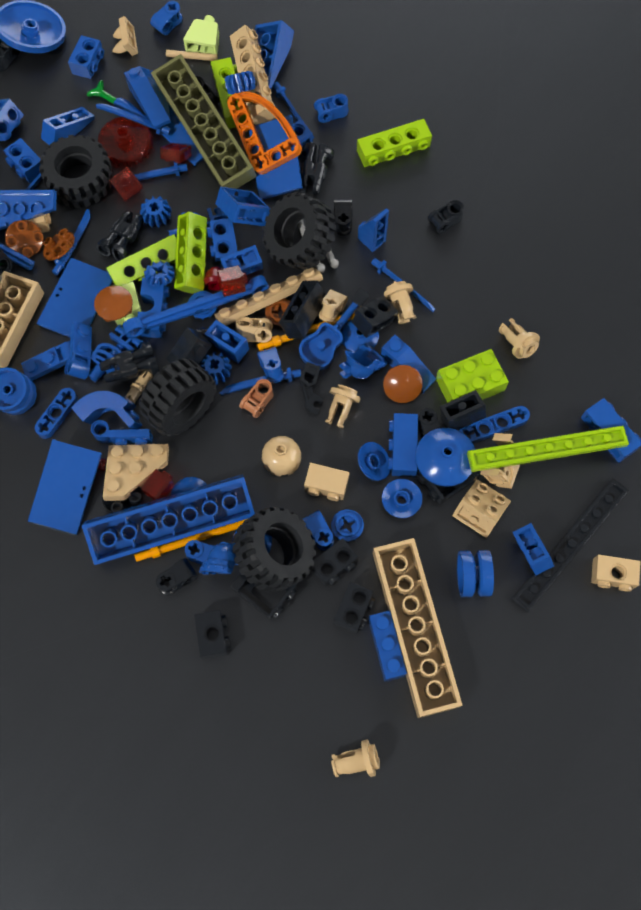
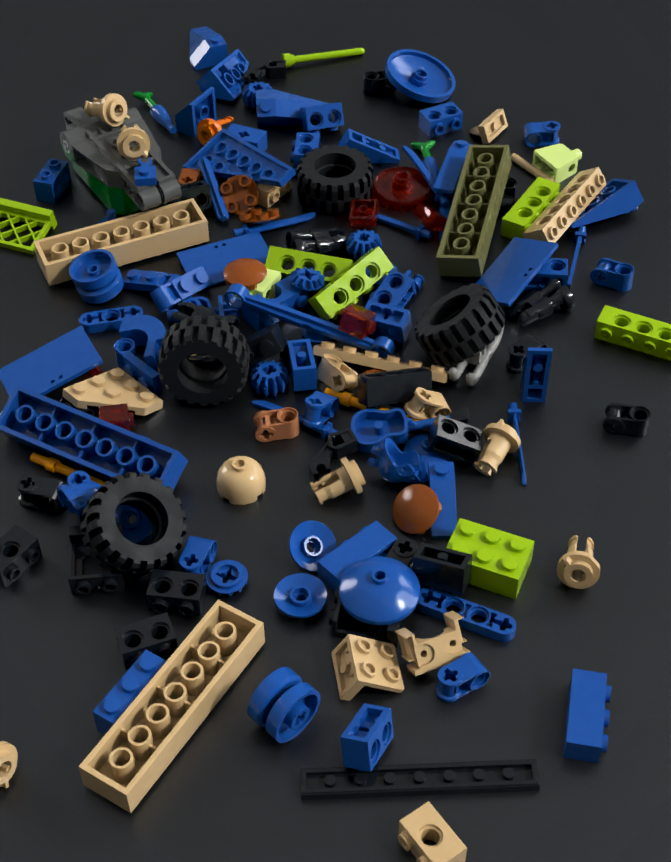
camera: 45 degrees right, 25 degrees down
blue window [215,186,270,226] -> none
blue gear [225,71,256,95] -> none
orange beam [227,92,302,175] -> none
tan brick [304,463,350,501] -> none
lime tile [467,426,629,472] -> none
none -> blue piece [436,652,490,702]

